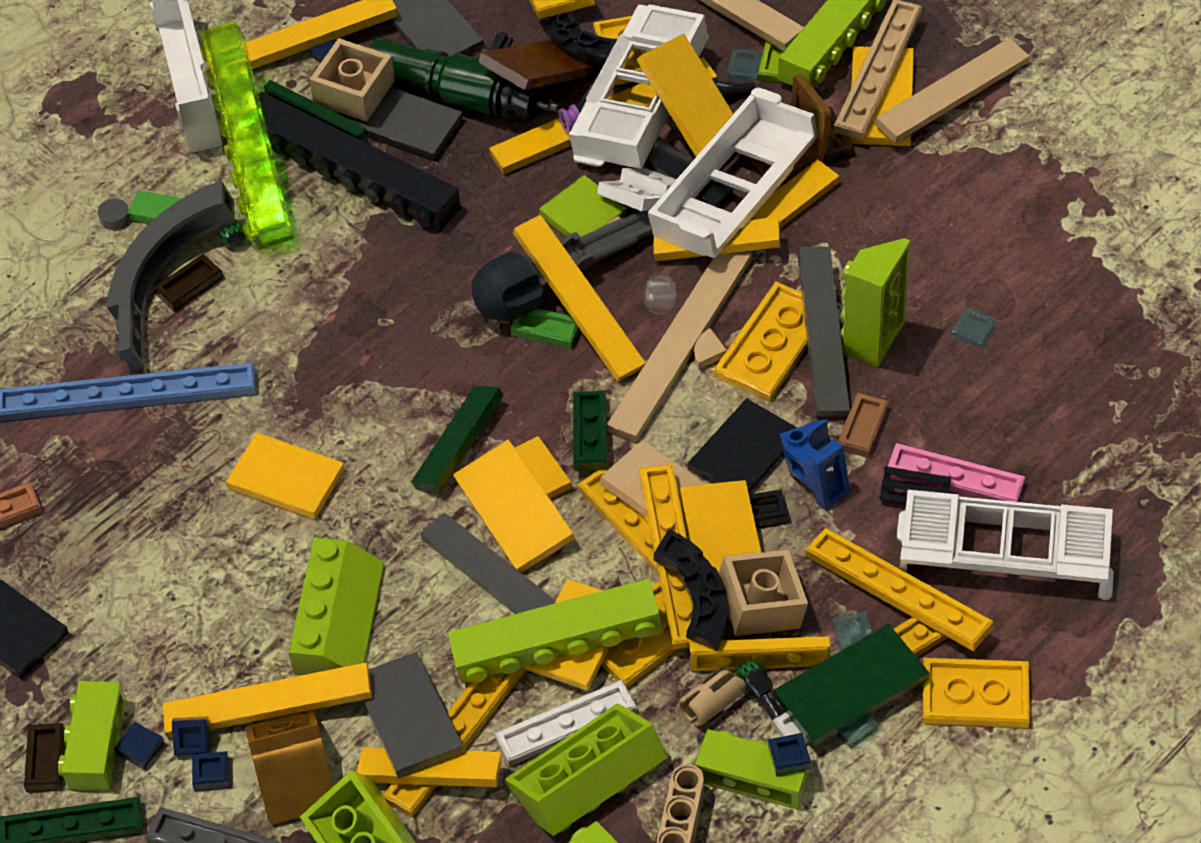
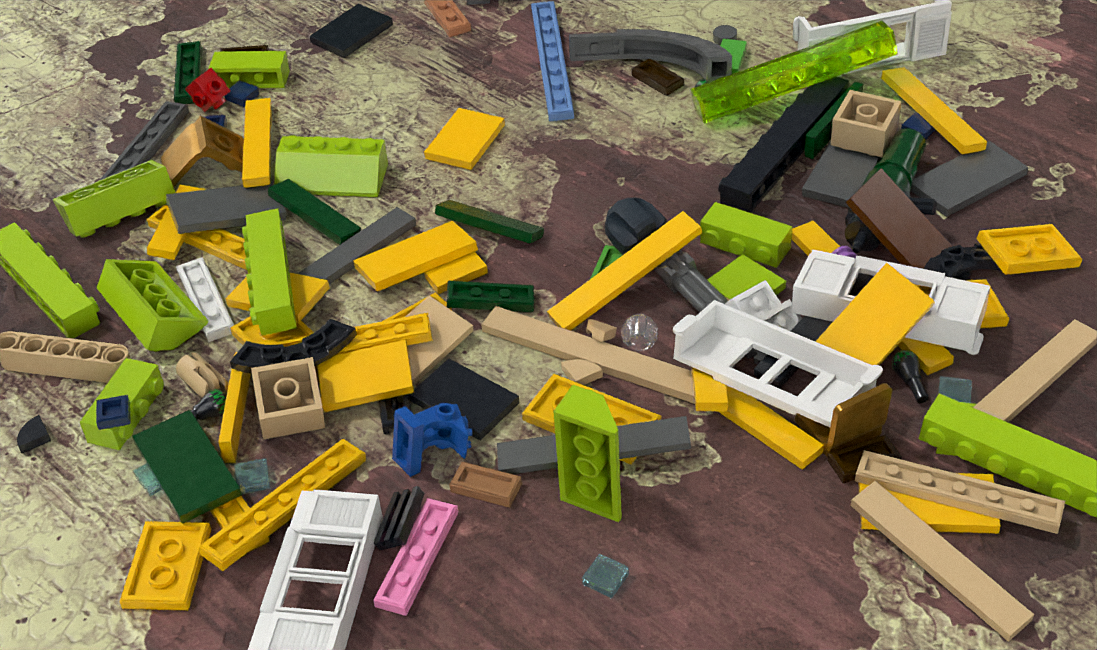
camera: 90 degrees right, 10 degrees down
dark blue tile [172,716,211,755] -> none
none -> red brick [185,68,231,113]
none -> dark green tile [268,179,361,245]
none -> tan tile [586,319,617,342]
none -> lime brick [700,202,792,268]

